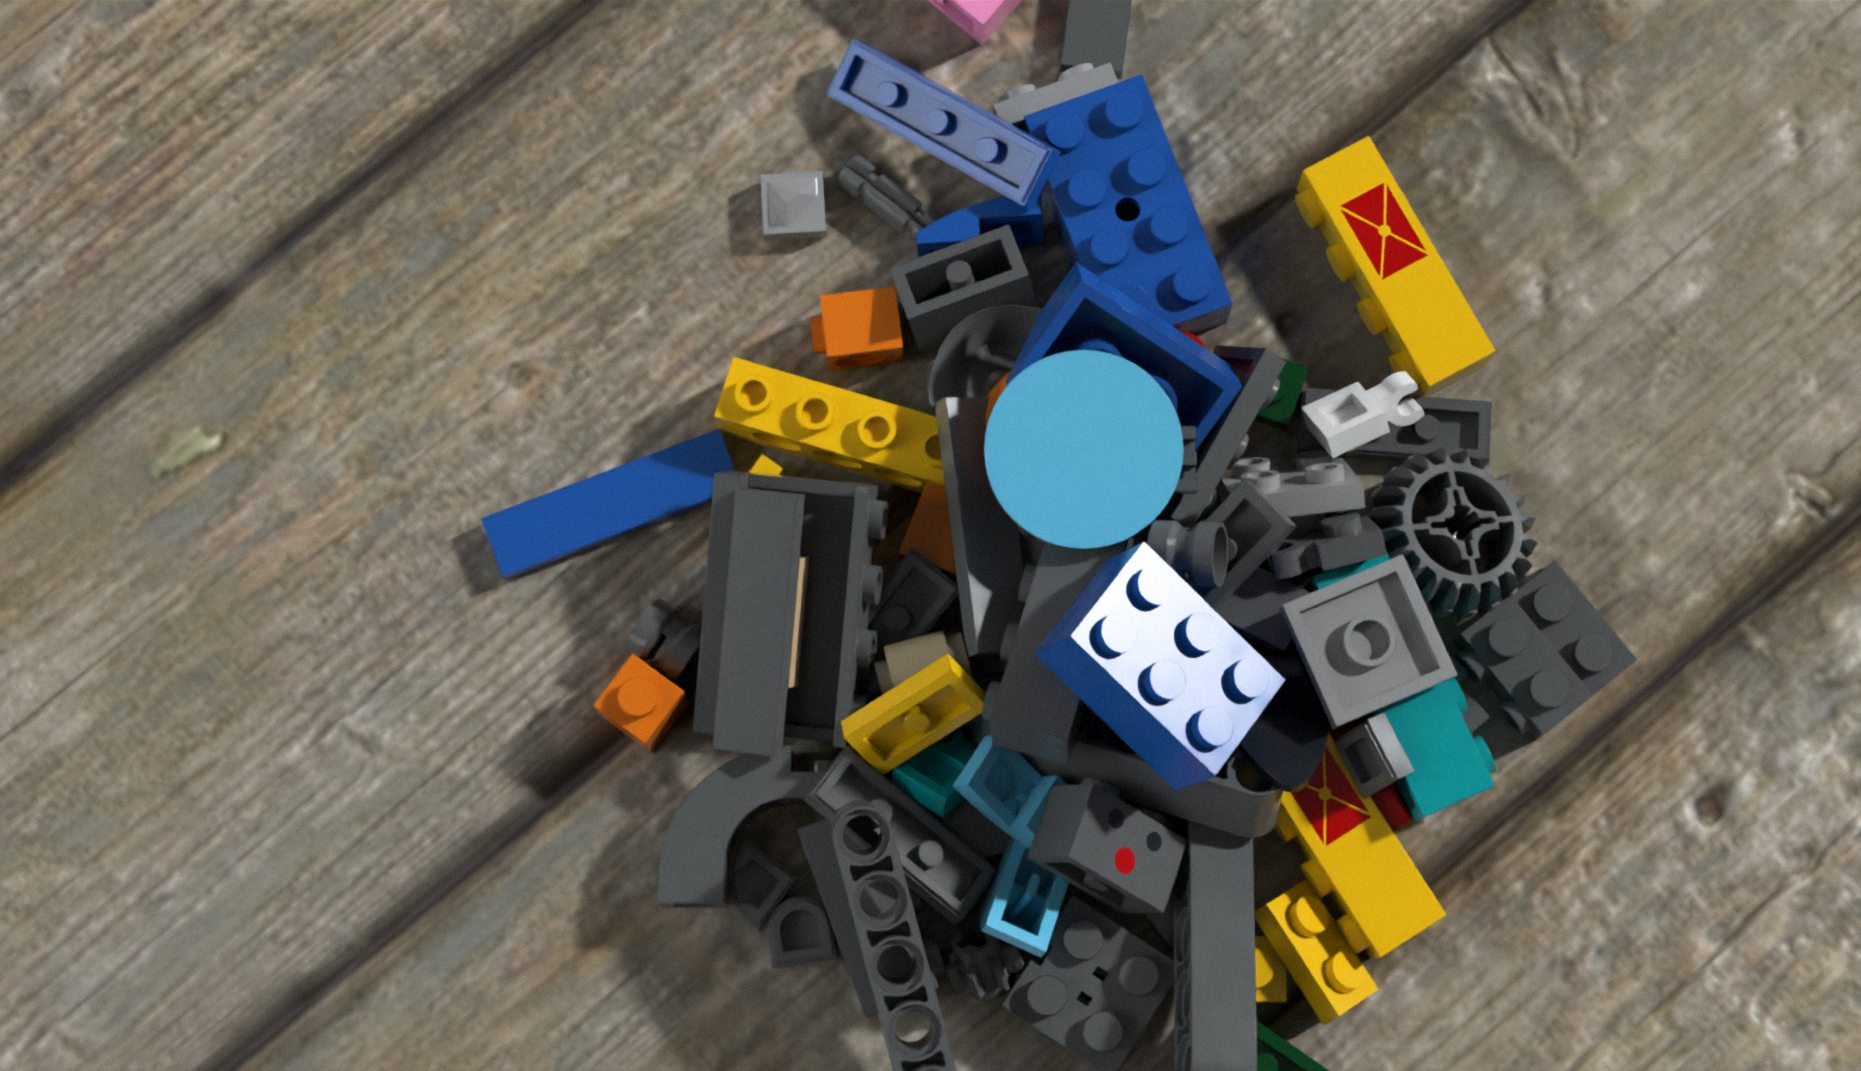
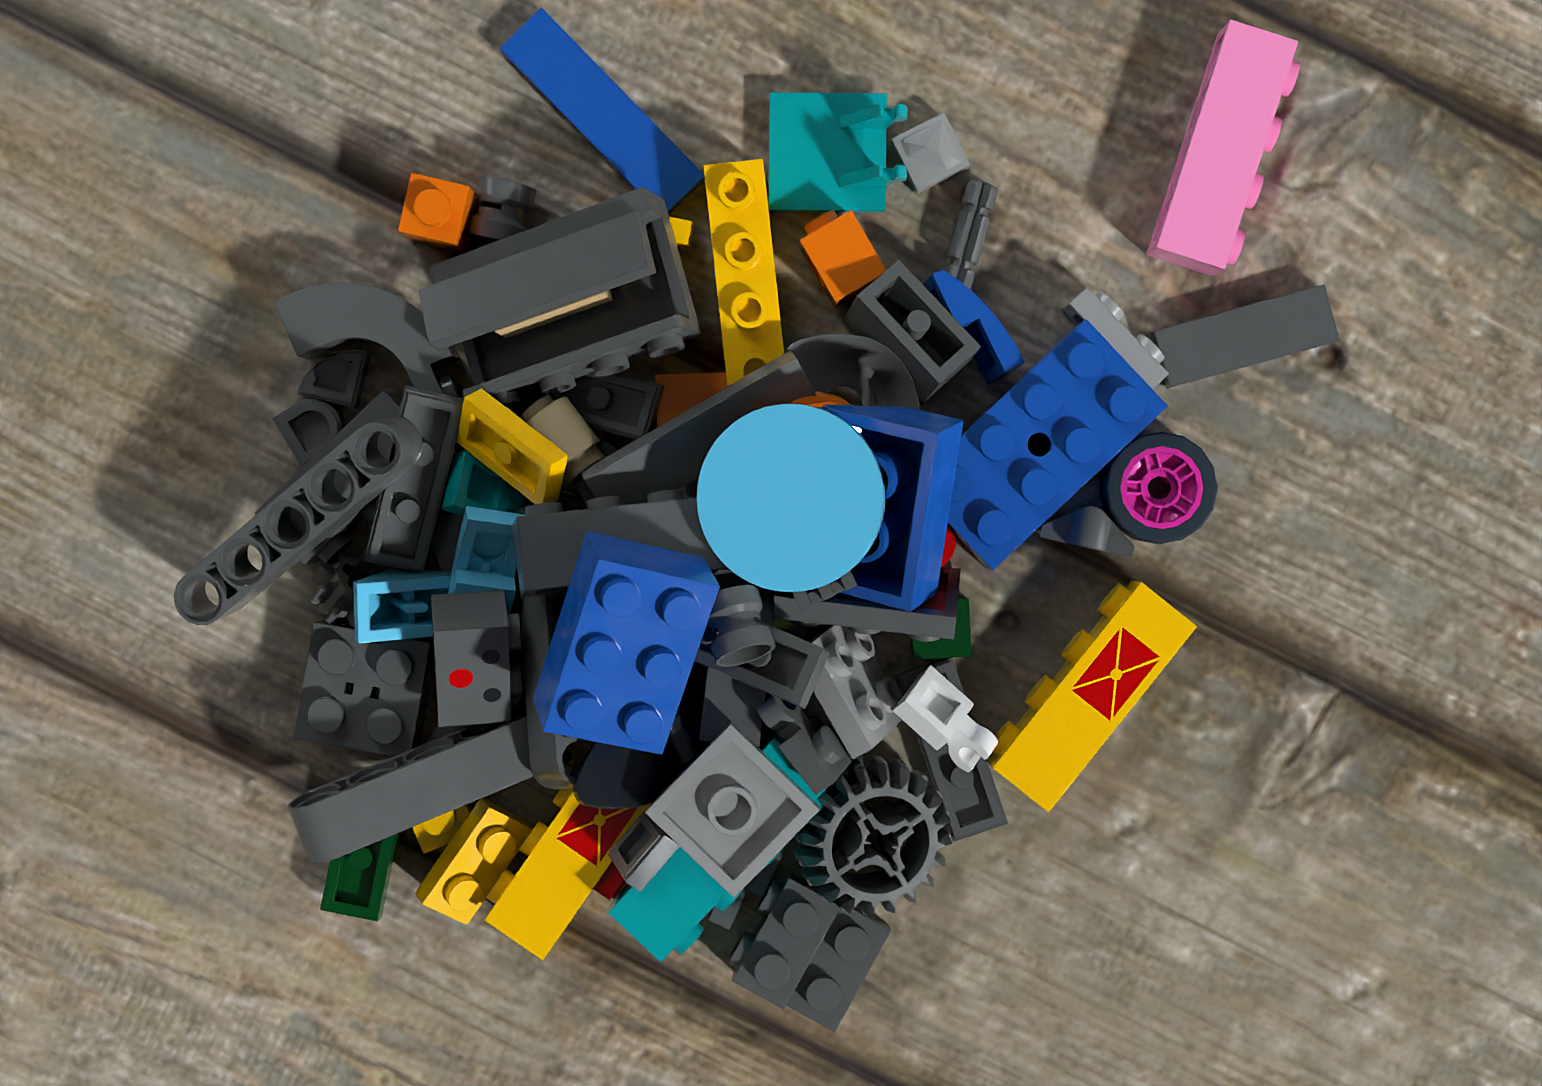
camera: 60 degrees right, 10 degrees up
tile [826,39,1061,208] -> none
none -> teal plate [768,92,908,213]
none -> dark grey piece [1039,506,1135,558]
none -> wheel [1099,432,1218,544]

